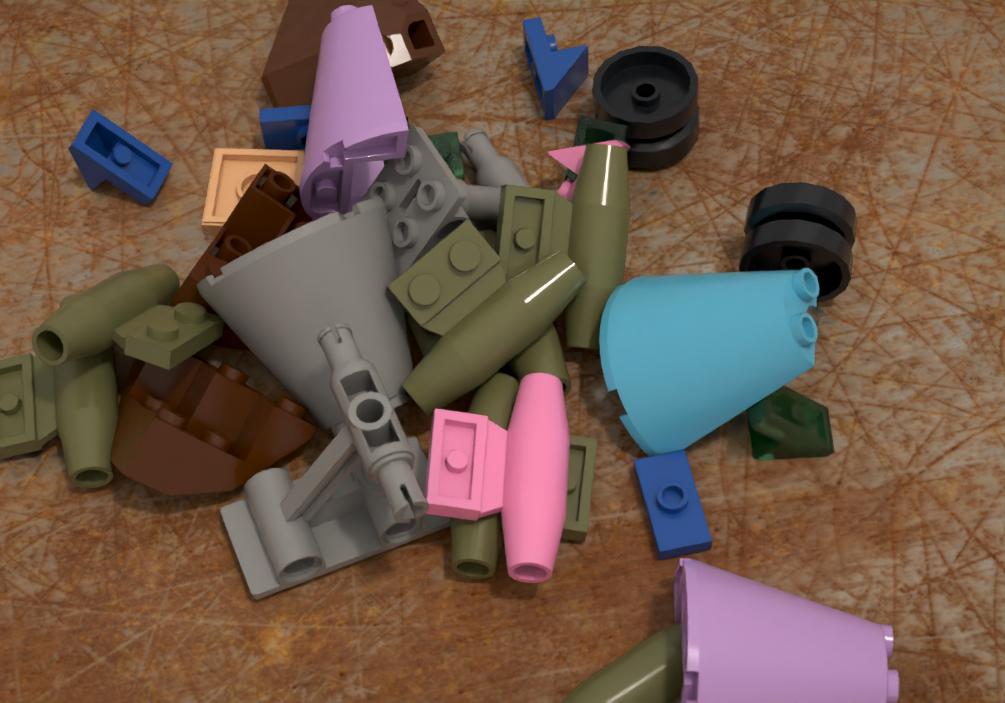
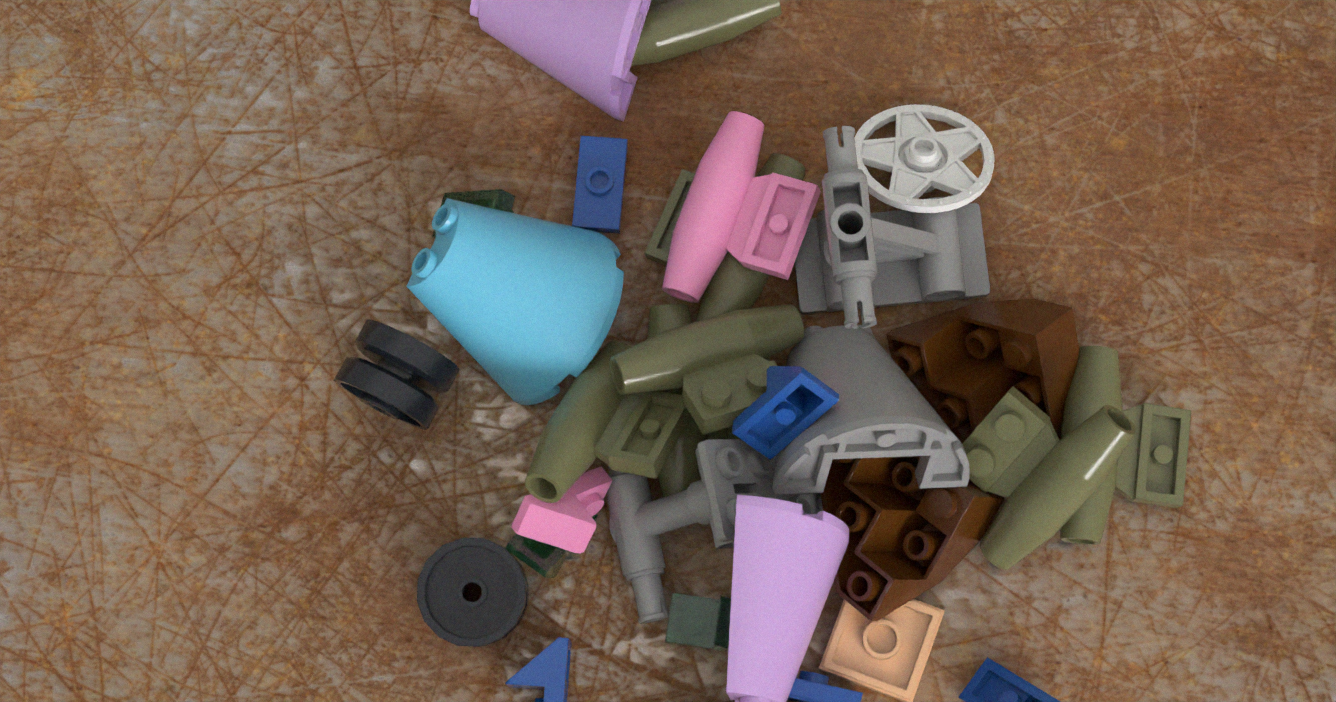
camera: 160 degrees left, 20 degrees up
none -> blue slope [732,366,839,460]
none -> white wheel [854,104,995,213]

